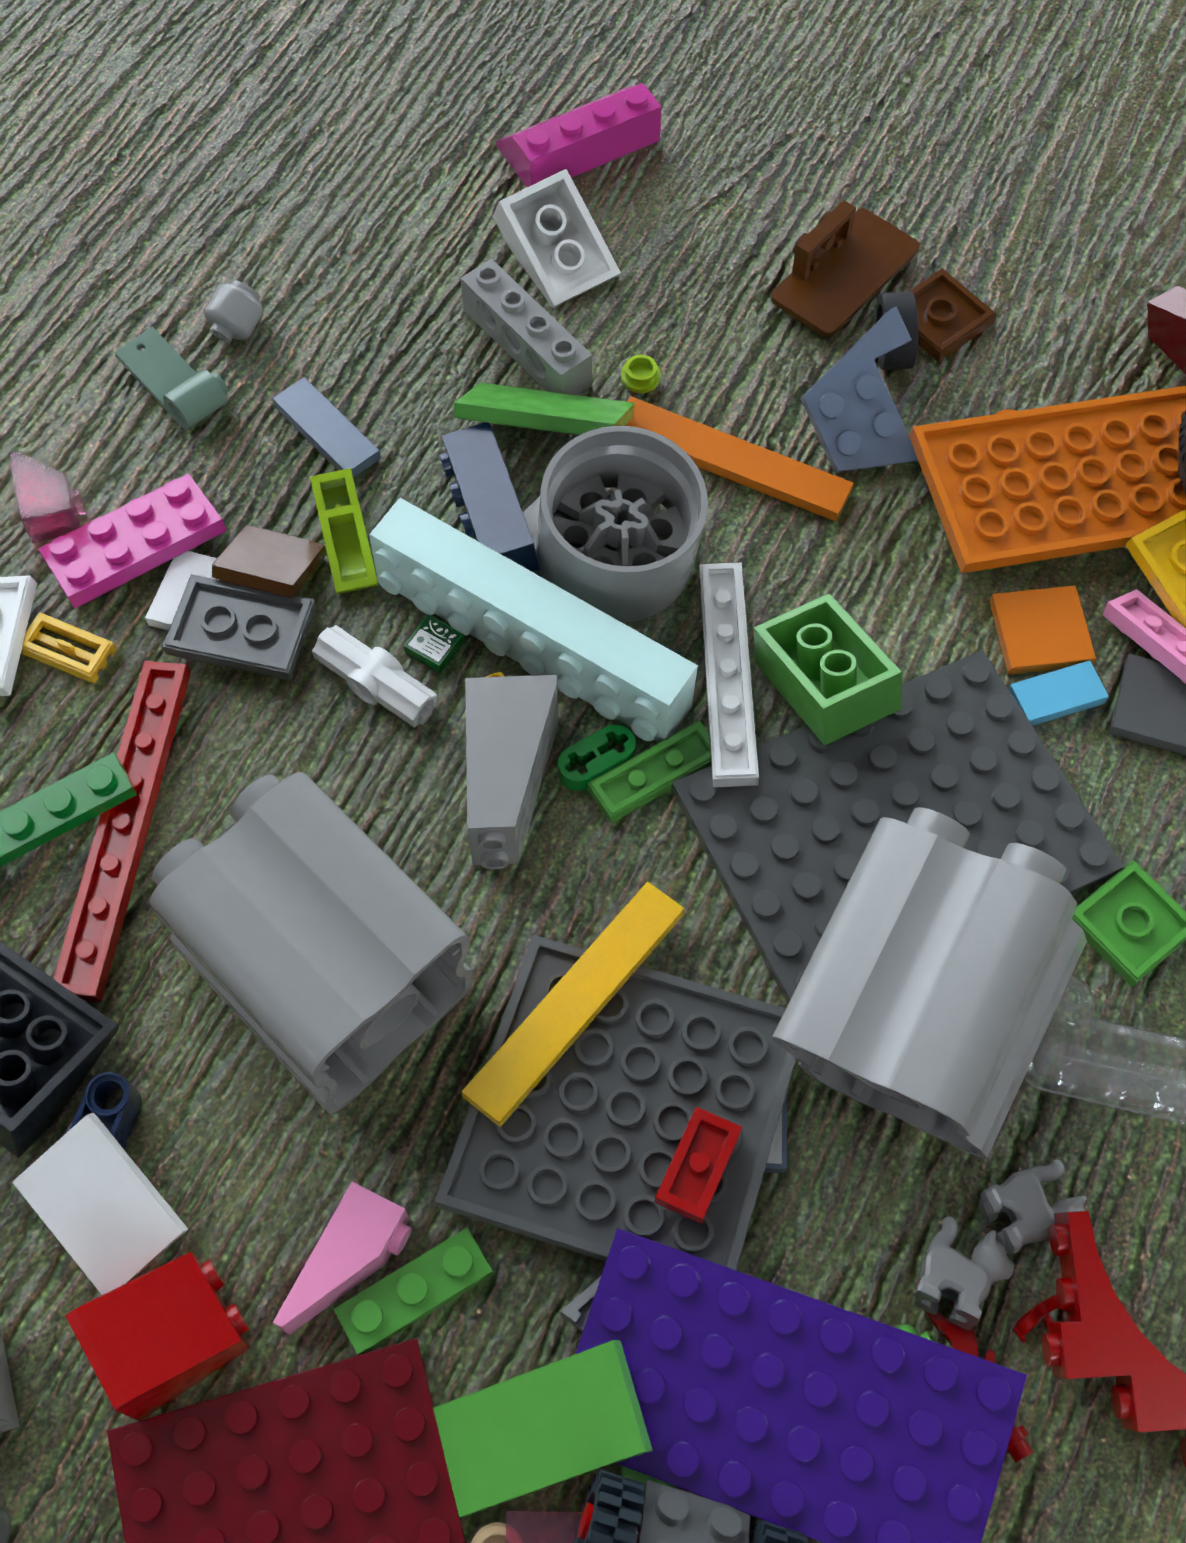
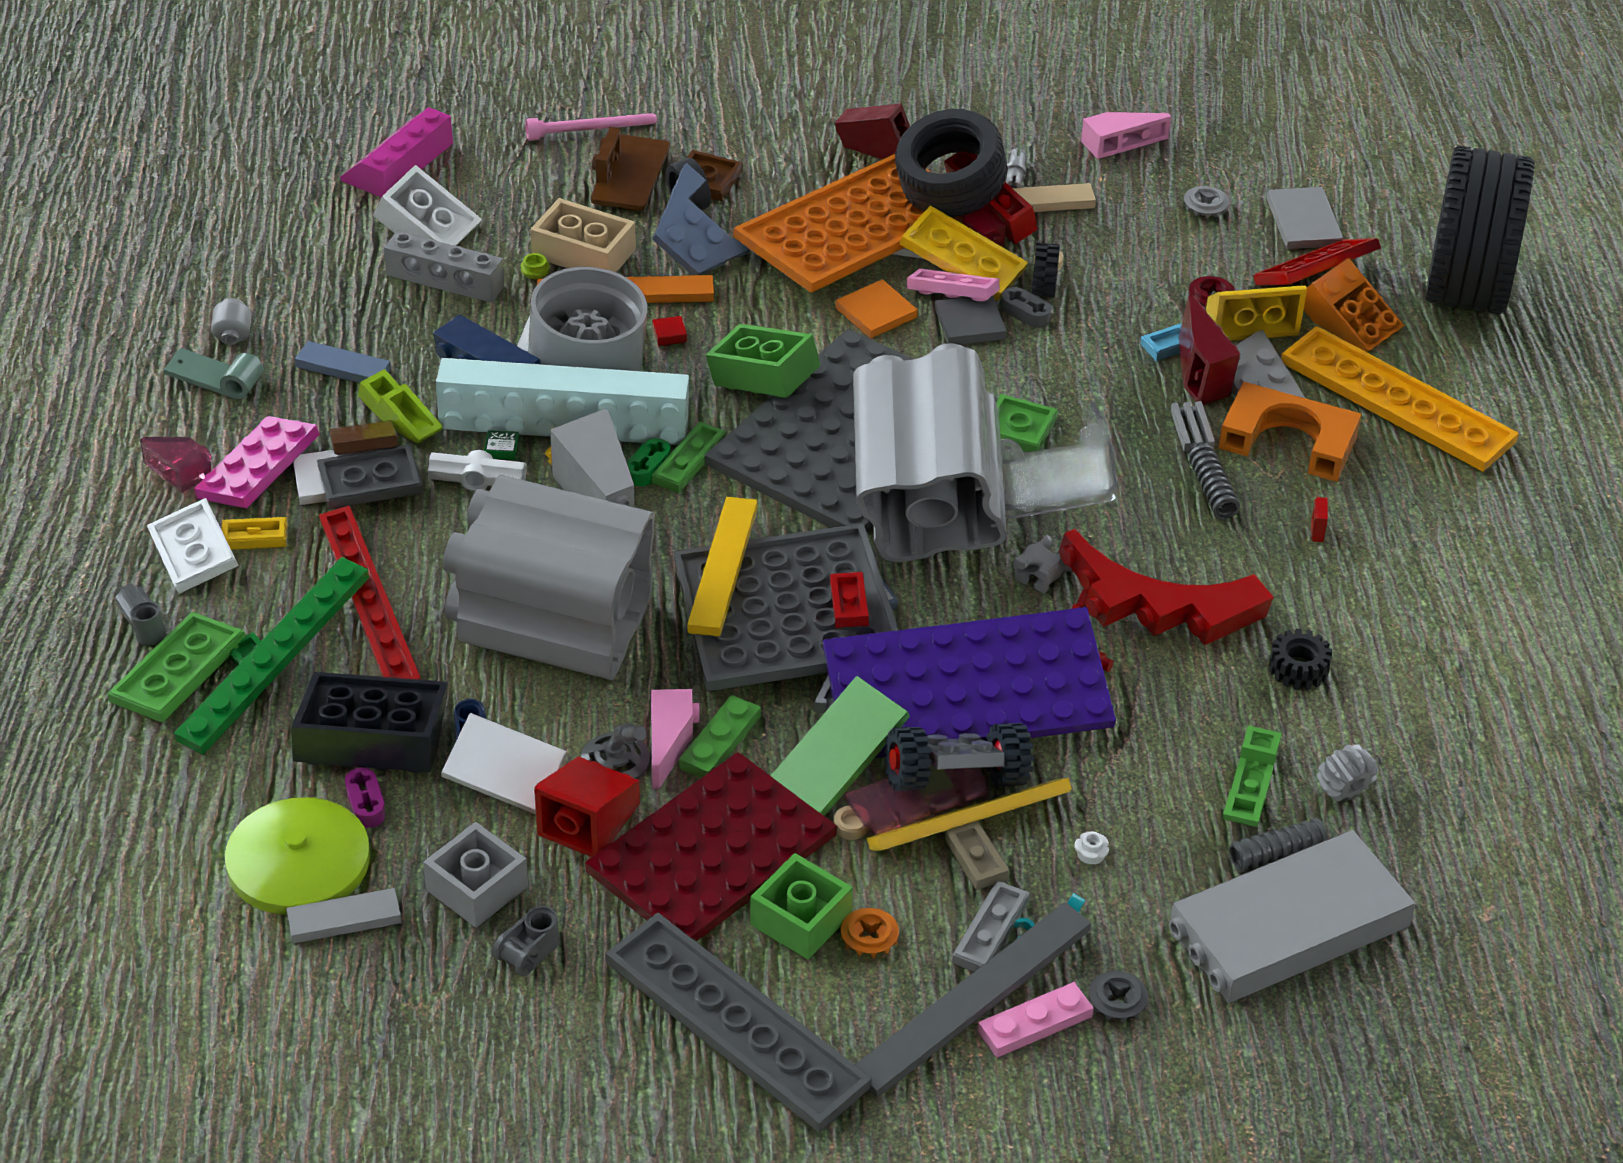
camera: 30 degrees left, 20 degrees down
bright green tile [454,382,635,435] -> none
white tile [699,563,759,787] -> none
light grey animal [913,1216,1015,1330] -> none
medium azure tile [1009,660,1109,726] -> none
none -> bright pink piece [525,113,657,141]
none -> tan brick [530,198,636,272]
none -> dark grey dish [581,723,650,779]
none -> red tile [652,316,687,346]

